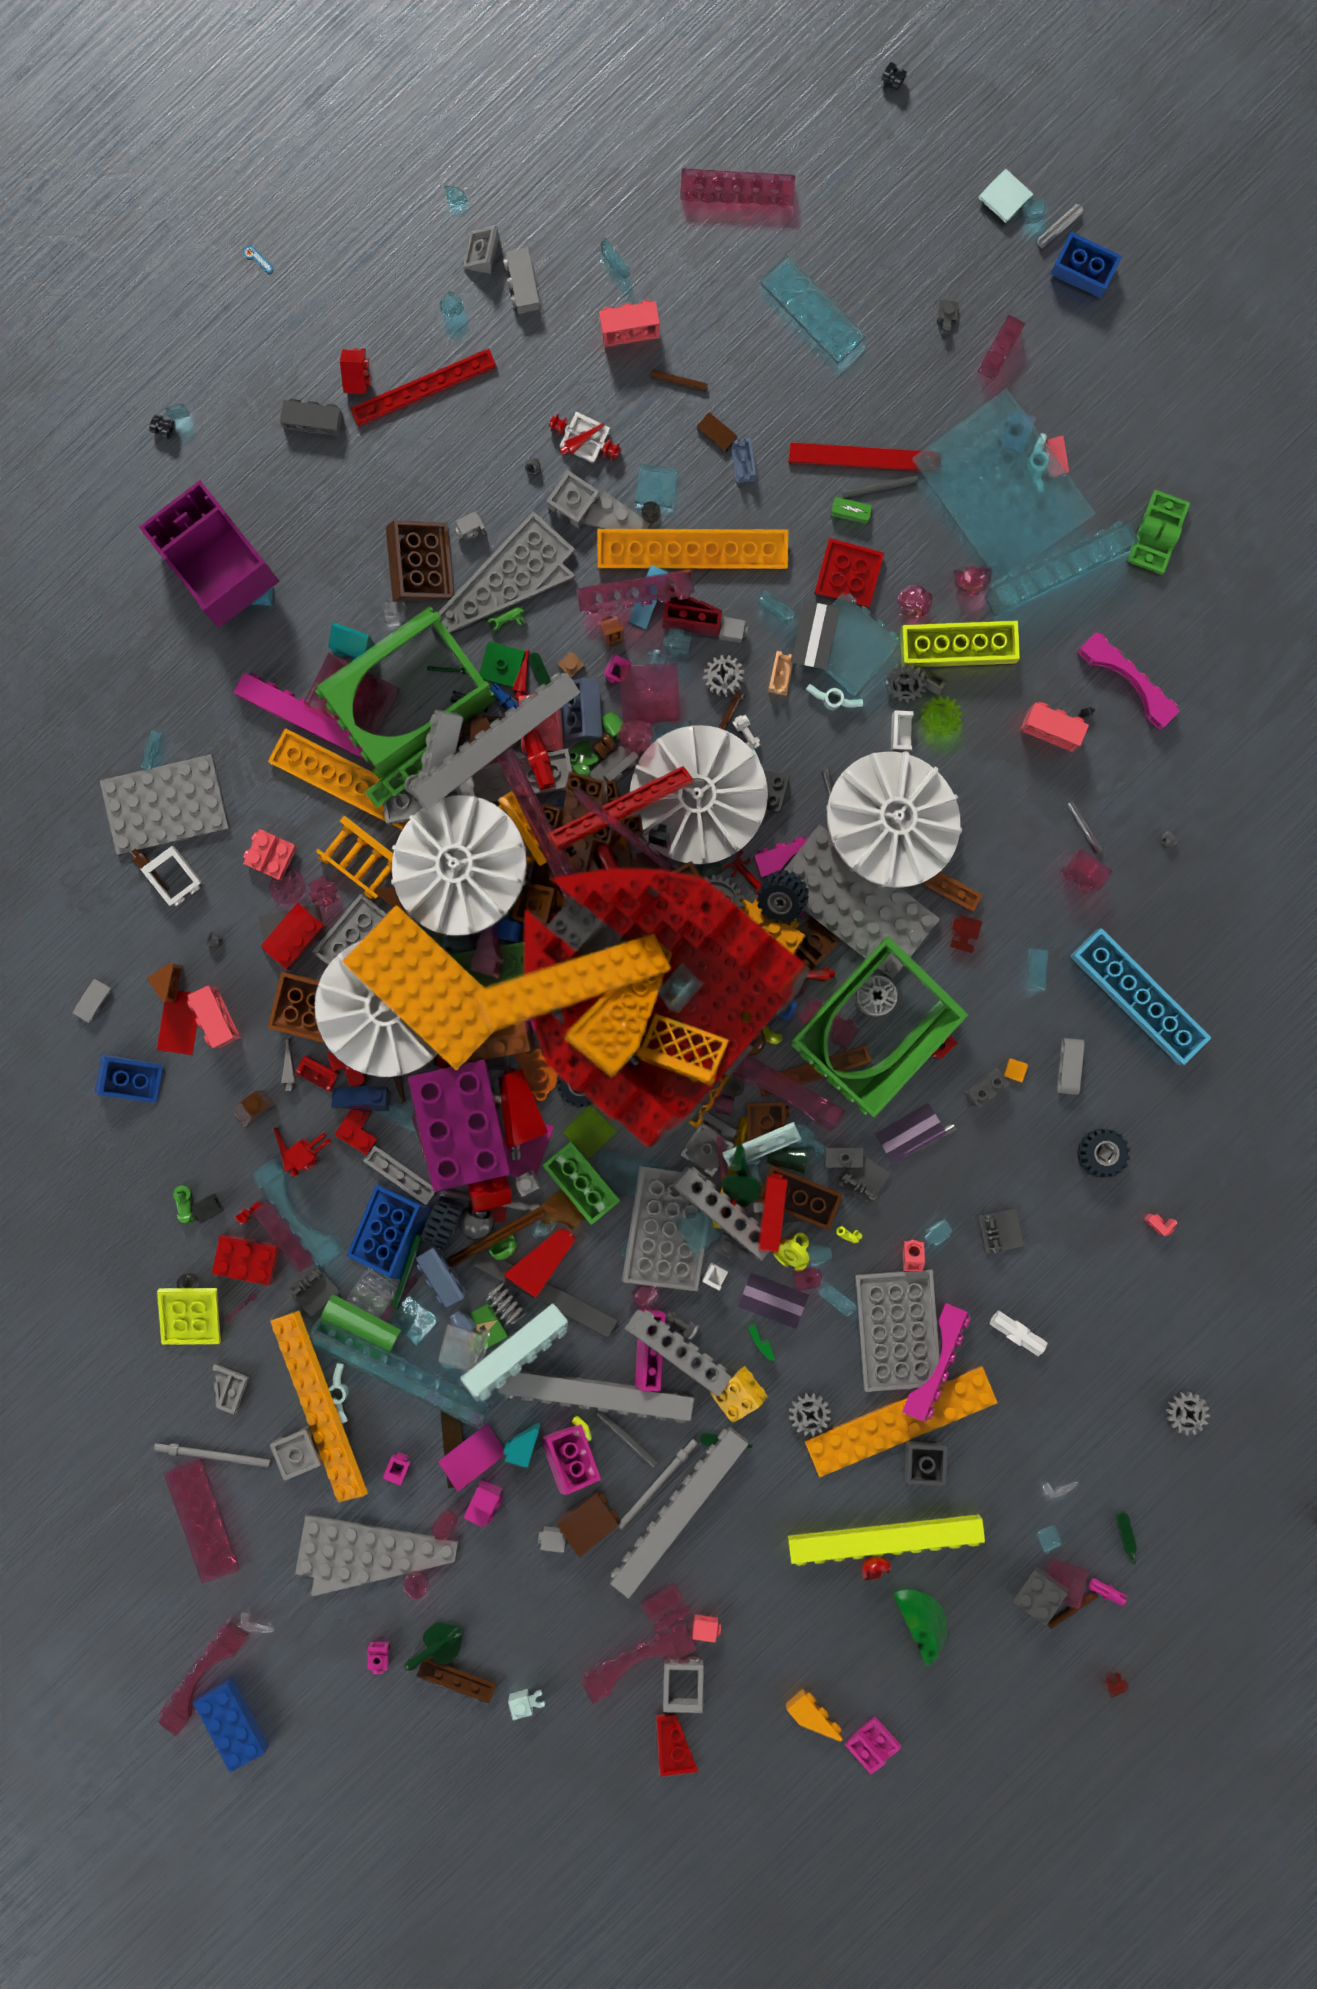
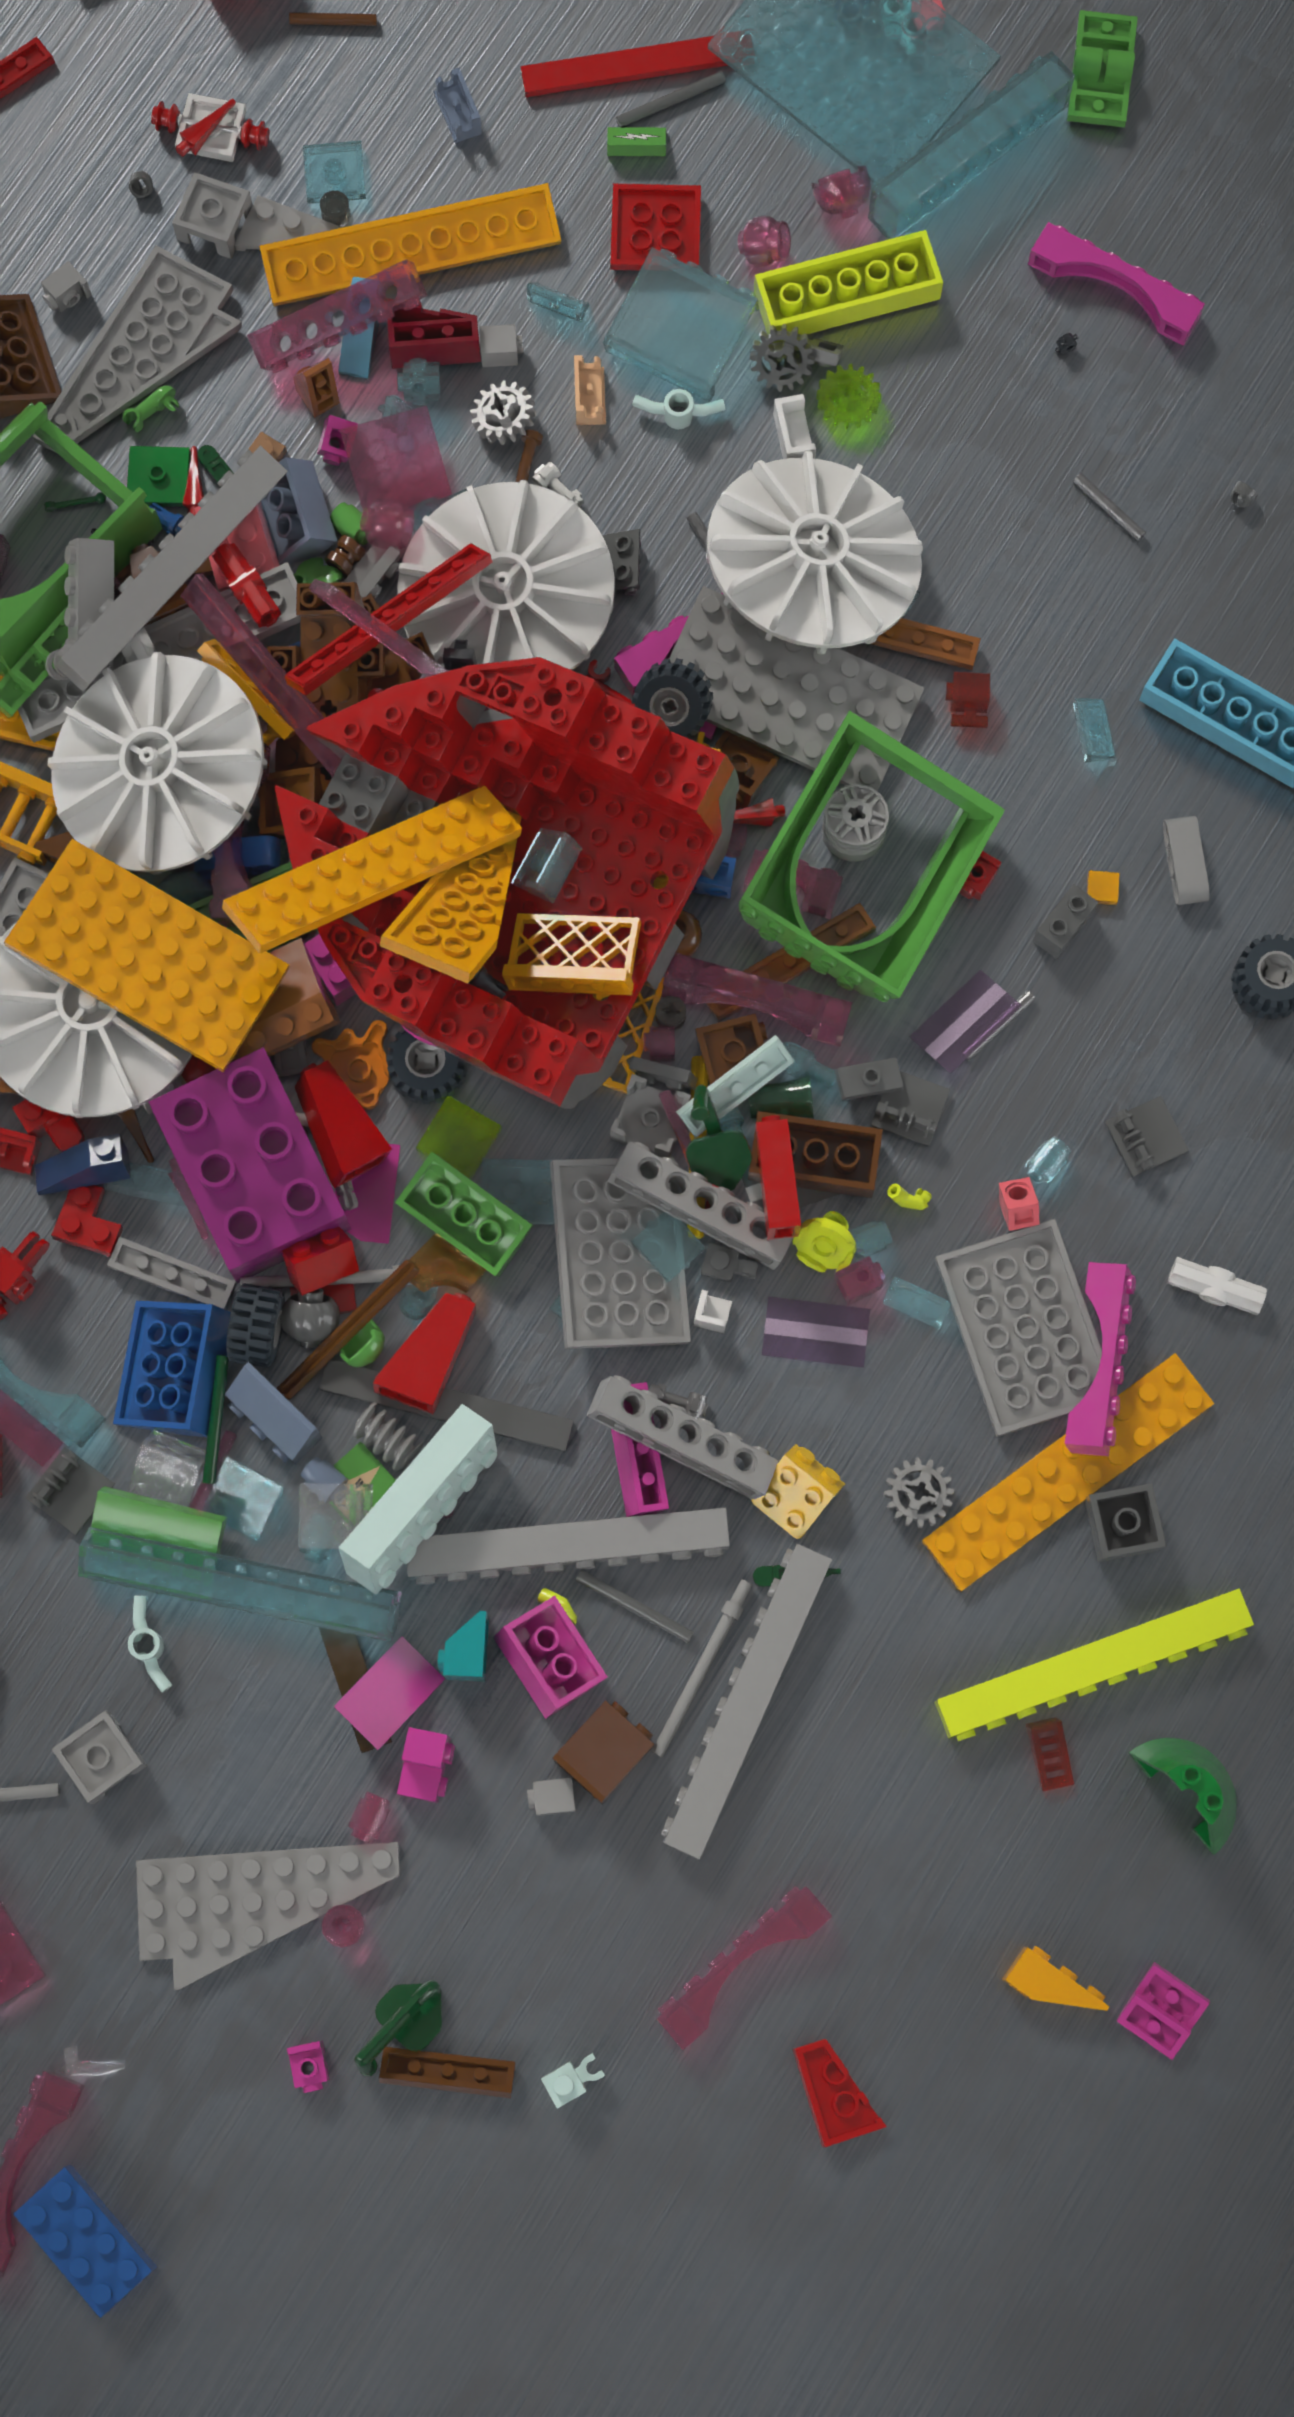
camera: 15 degrees left, 10 degrees down
light orange plate [270,1311,368,1502] -> none
dark pink brick [383,1452,411,1486] -> none
light grey brick [515,1170,541,1197] -> none
clear pink head [631,1284,659,1310] -> none
clear pink plate [640,1583,690,1632] -> none
light grey window [663,1656,703,1713] -> none
coral brick [692,1614,721,1642] -> none
reddish brown tile [697,412,738,452] -> none
green slope [748,1323,775,1361] -> none
neon yellow arm [763,1024,783,1044] -> none
dark grey sticker [791,601,840,670] -> none
red hair [861,1556,891,1580] -> none
coral brick [1020,702,1089,752] -> none
clear pink brick [1060,848,1113,893] -> none
none -> clear red slope [1026,1717,1074,1791]

